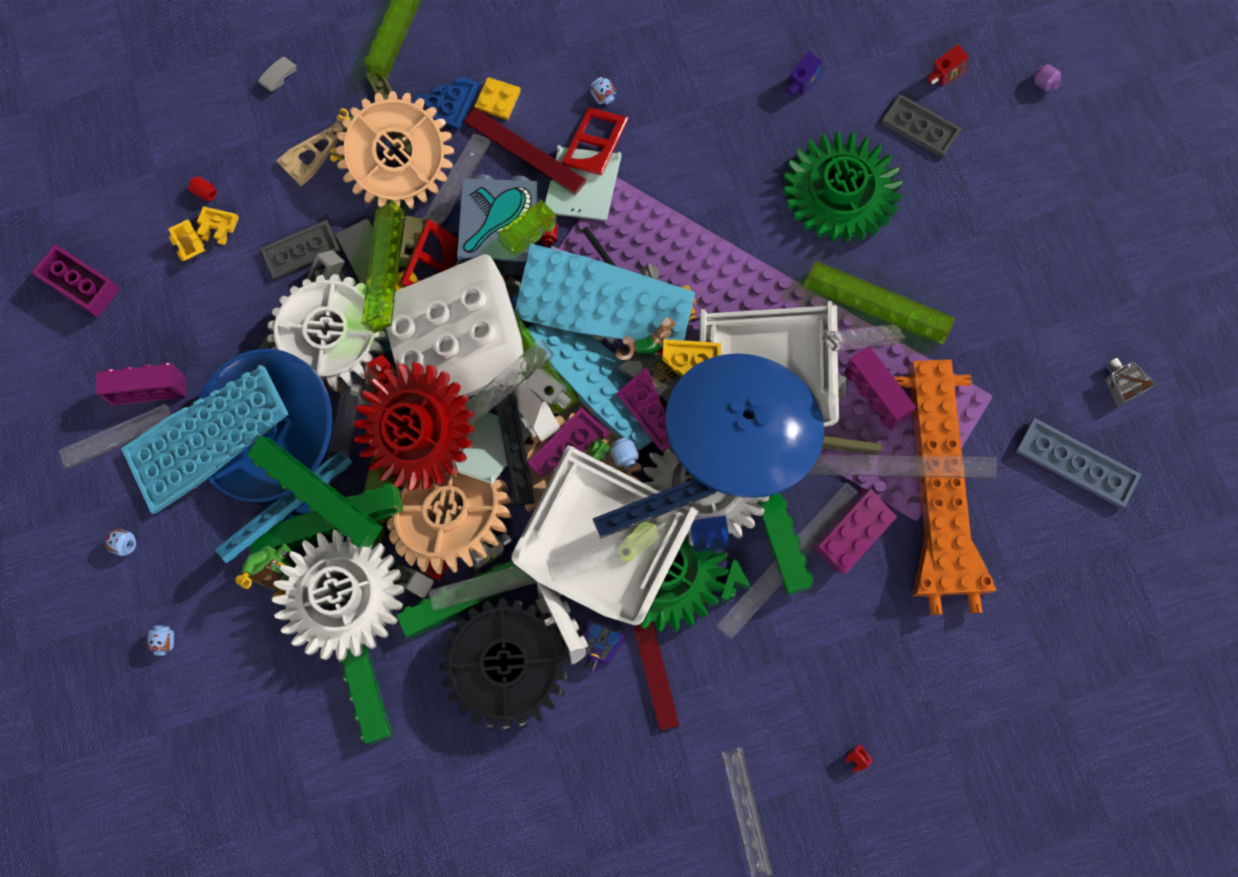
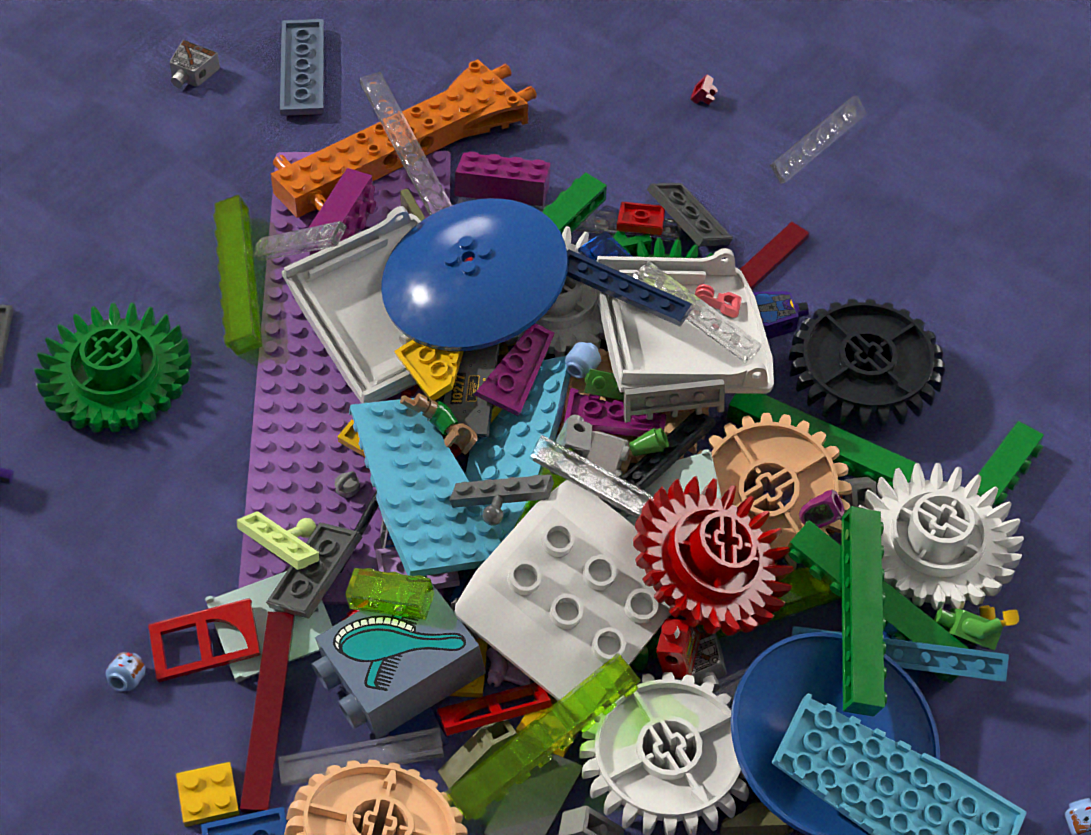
camera: 130 degrees left, 20 degrees down
clear tile [429,566,537,611] -> none
white container [536,581,588,665] -> none
none -> yellowish green plate [237,511,319,570]
none -> dark grey tile [266,522,363,619]
none -> dark grey plate [450,474,554,526]
none -> red tile [616,202,665,235]
none -> light grey hinge [624,379,725,423]
none -> bright green cone [629,428,669,457]
none -> dark grey tile [647,183,733,247]
none -> coral piece [694,284,742,318]
none -> magenta rock [799,489,845,528]

